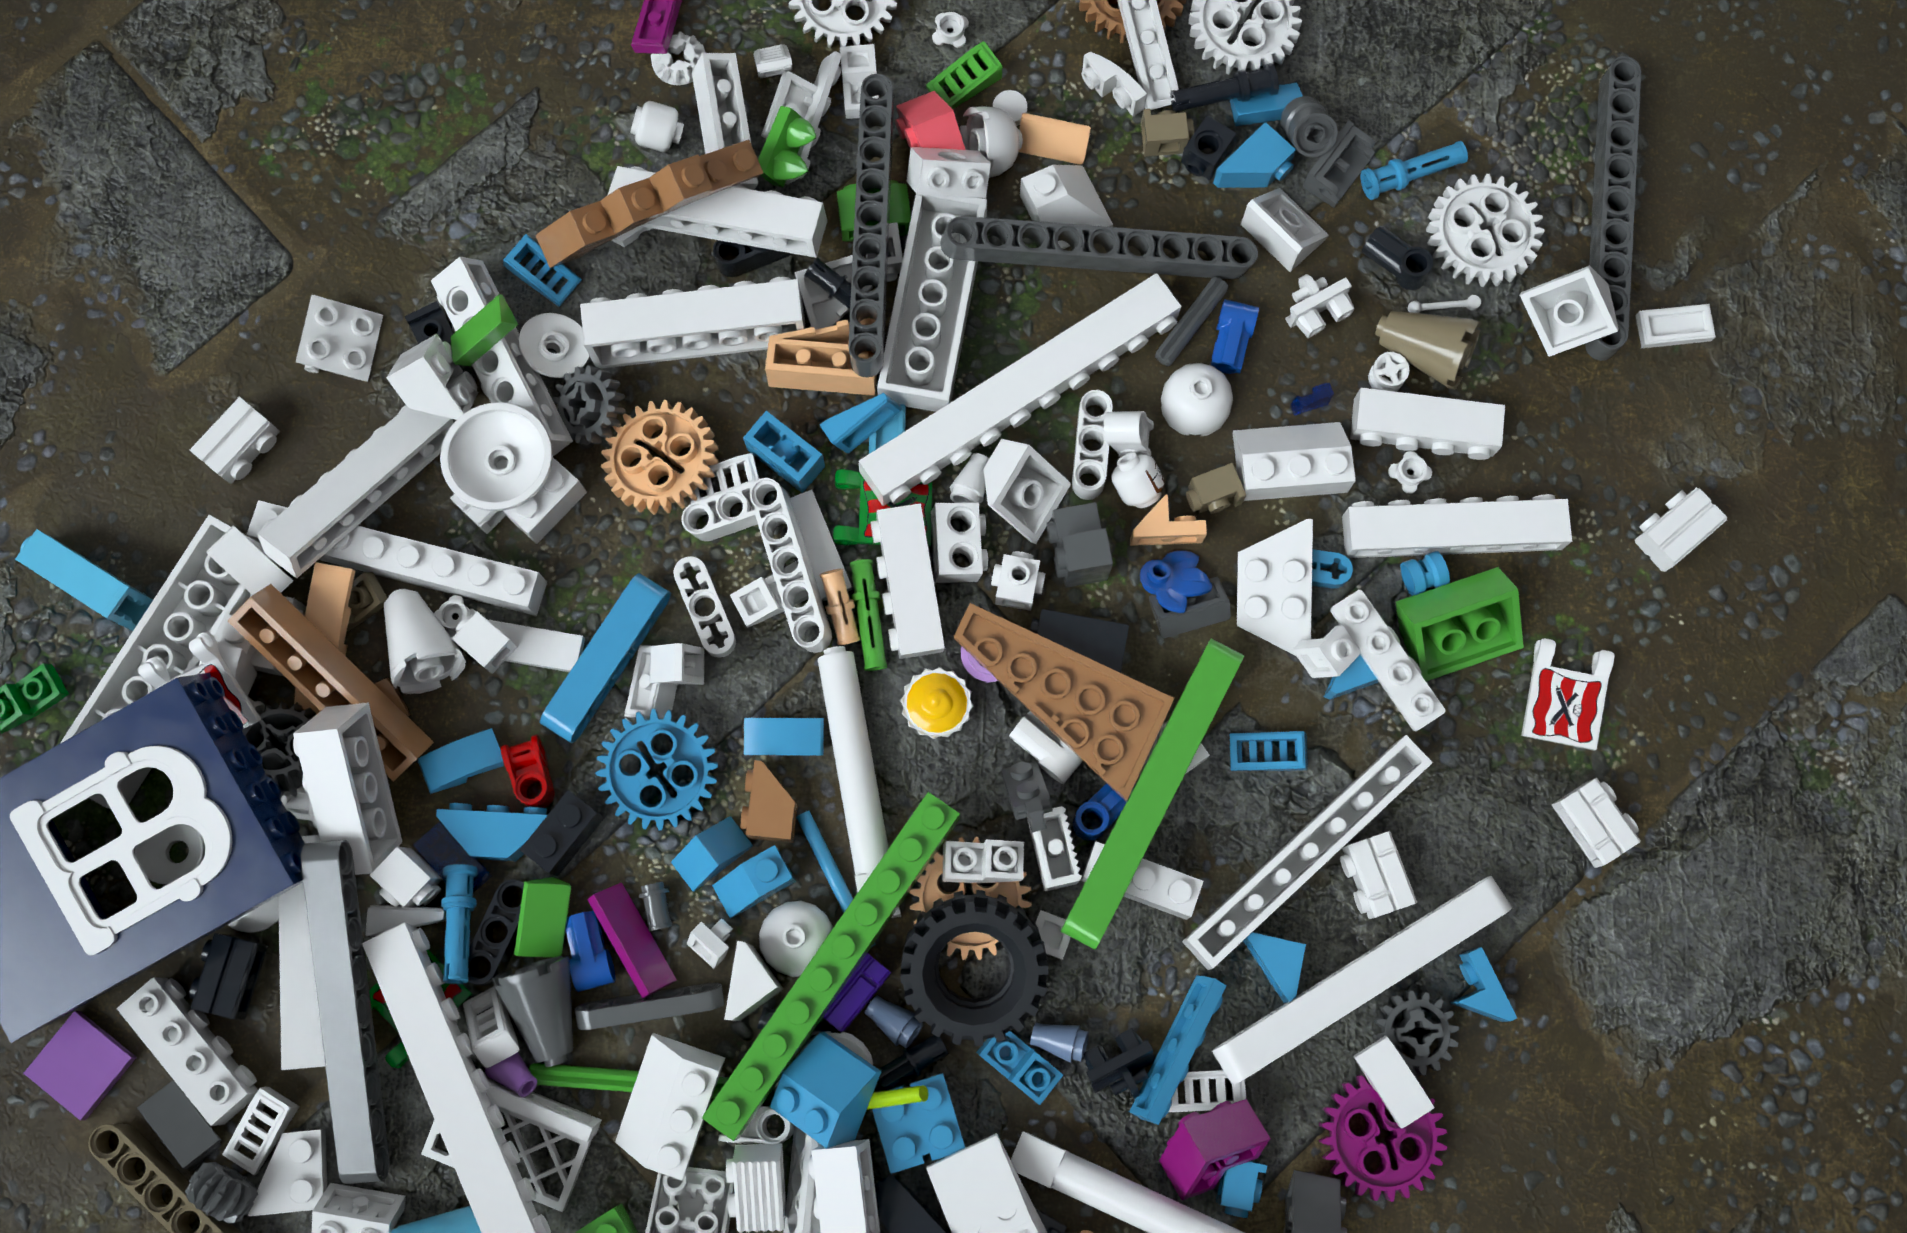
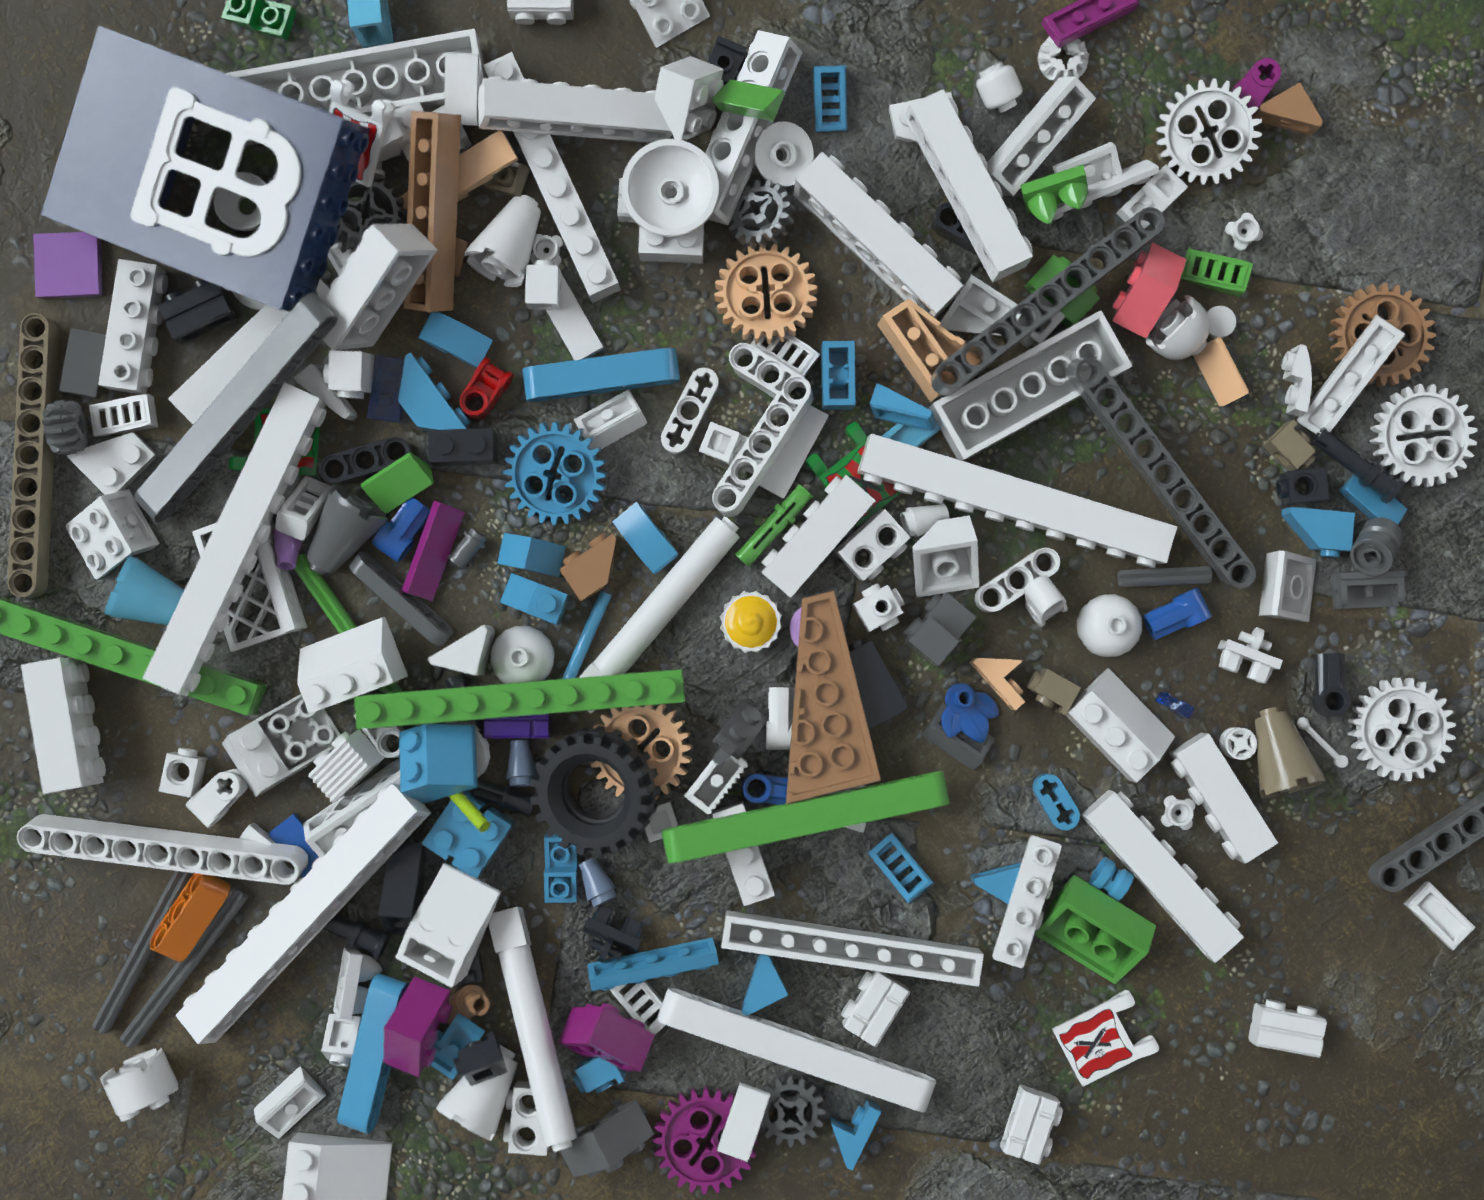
camera: 45 degrees right, 10 degrees up
dark azure pin [441,864,478,984] -> none
medium nougat arch [535,139,763,268] -> none
white slope [650,643,704,685] -> none
white tile [687,919,733,969] -> none
white slope [753,44,792,78] -> none
black axle [804,257,851,309] -> none
light nougat pin [820,568,860,645] -> none
white brick [906,147,991,198] -> none
white slope [942,839,1024,883] -> none
white slope [1020,165,1113,249] -> none
white head [1111,452,1165,508] -> none
white wing [1237,519,1313,656] -> none
white bracket [1292,625,1360,678] -> none
dark azure pin [1360,141,1468,200] -> none
white slope [1520,266,1619,357] -> none

